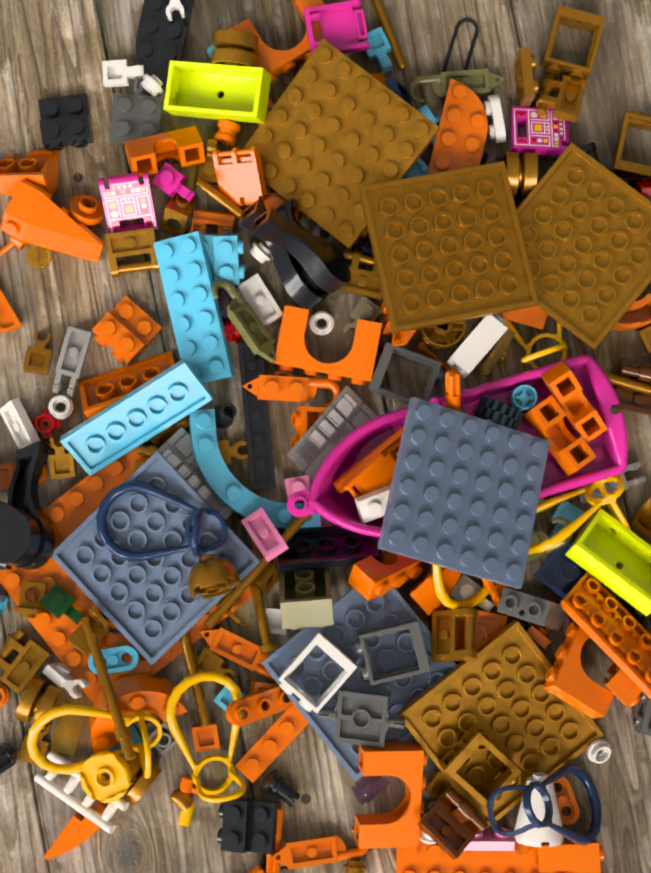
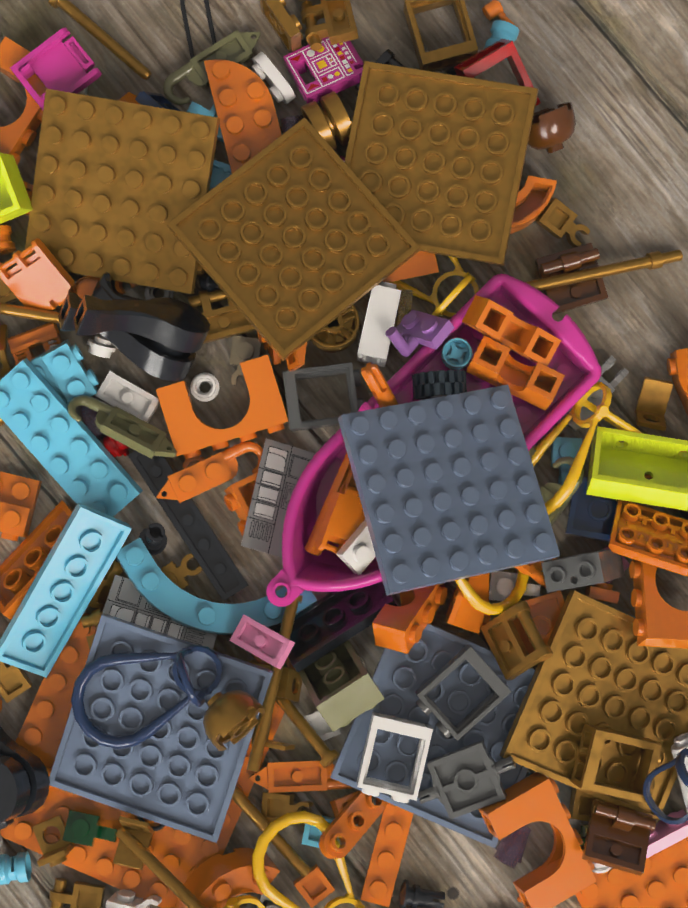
camera: 25 degrees left, 0 degrees up
medium azure plate [88,645,140,675] -> none
bright pink plate [284,475,310,502] -> none
medium azure plate [360,27,392,74] -> none
orange hinge [417,341,452,371] -> none
none -> medium lavender plate [386,309,455,357]

